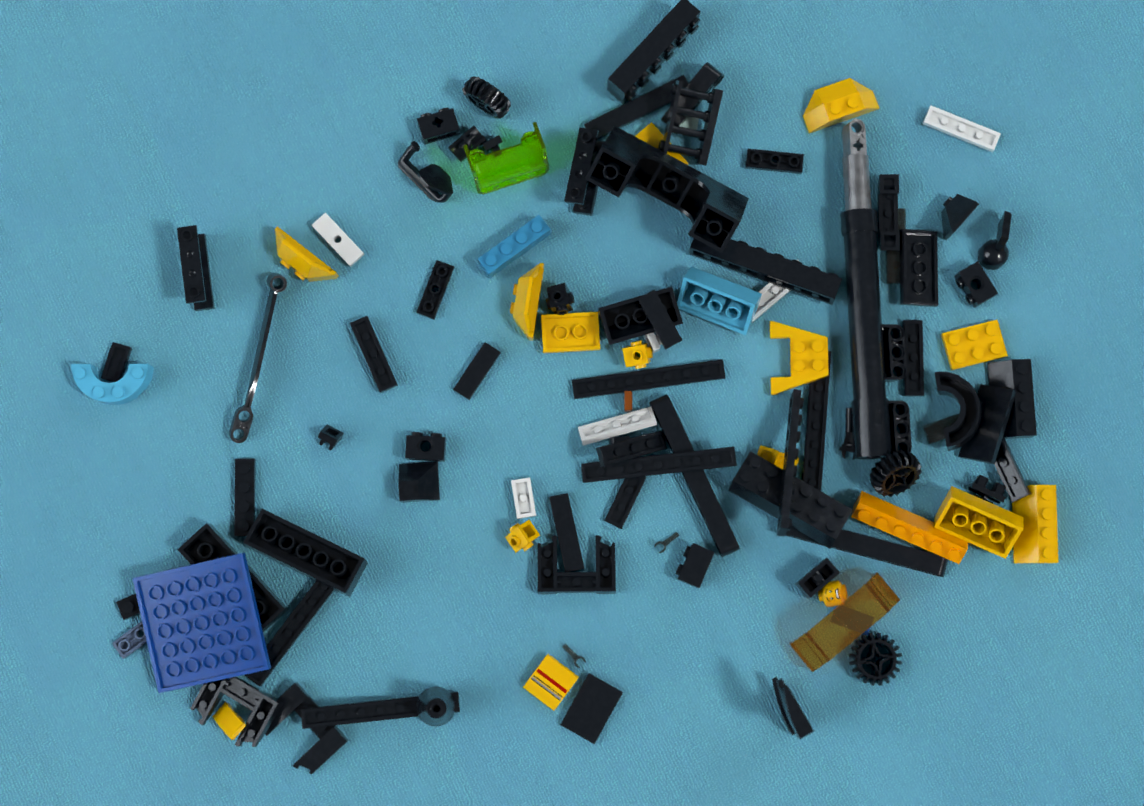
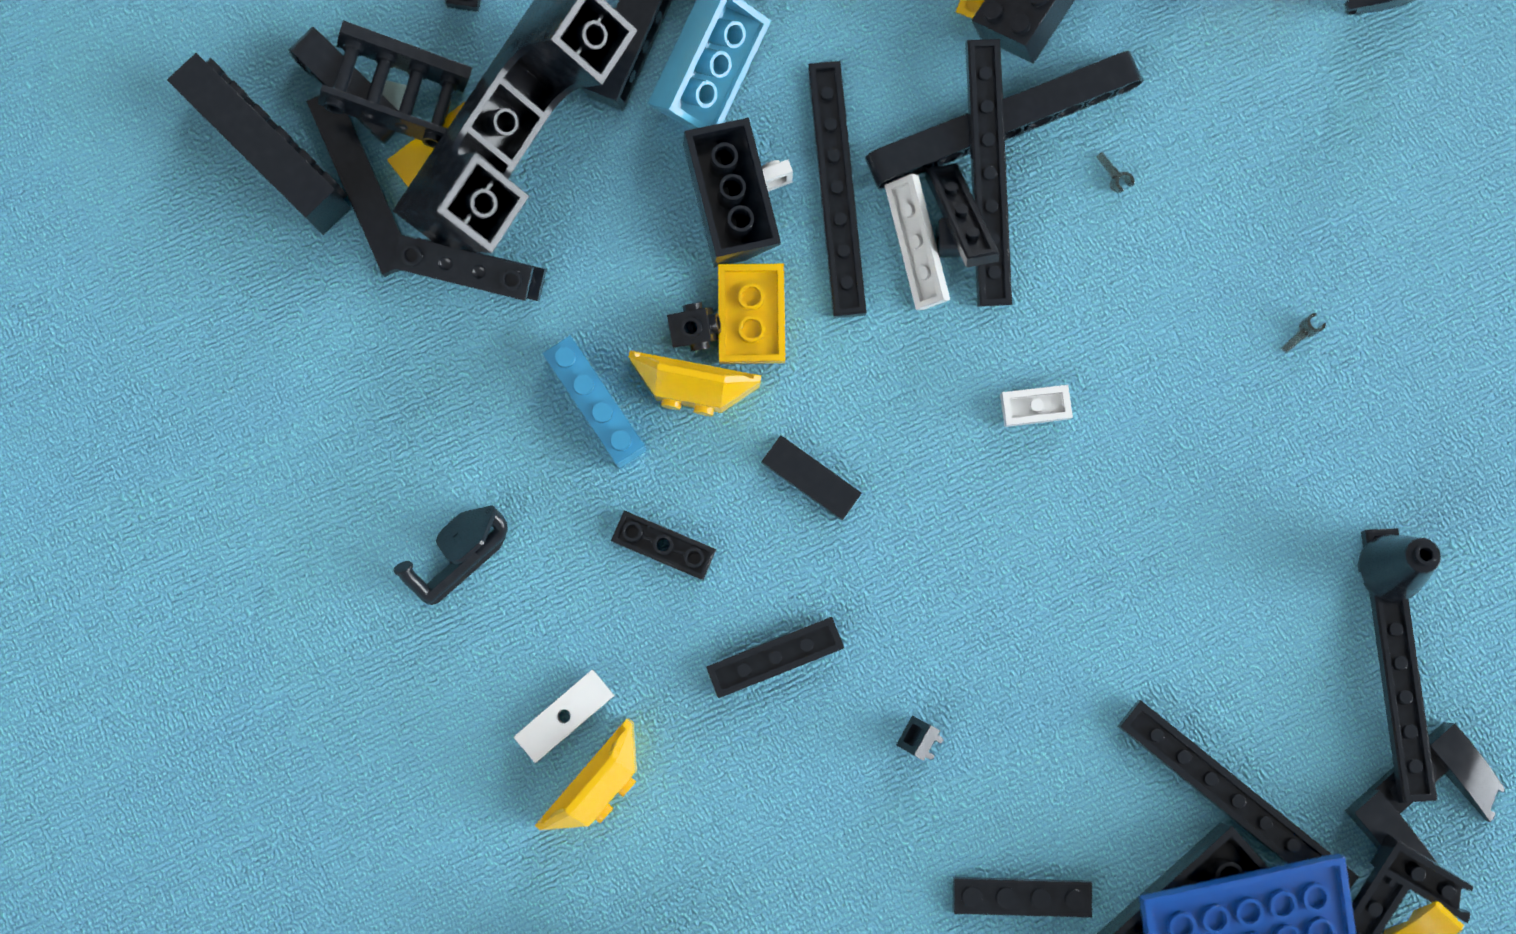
camera: 90 degrees left, 0 degrees up
black piece [229,273,287,443] -> none
black brick [243,509,368,597] -> none
black slope [398,462,440,503] -> none
black brick [405,432,446,462] -> none
black brick [417,108,461,145] -> none
black hips [448,126,486,162] -> none
black gear [462,76,511,119] -> none
clear neon green windscreen [463,122,549,194] -> none
black tile [482,135,503,157] -> none
yellow brick [505,520,540,553] -> none
yellow slope [523,654,579,711] -> none
black wedge [538,535,616,594] -> none
black tile [549,493,585,572] -> none
black tile [560,673,623,744] -> none
black tile [604,476,646,529] -> none
yellow brick [622,340,653,369] -> none
dark orange tile [624,391,632,413] -> none
black tile [638,290,682,350] -> none
black brick [675,543,715,588] -> none

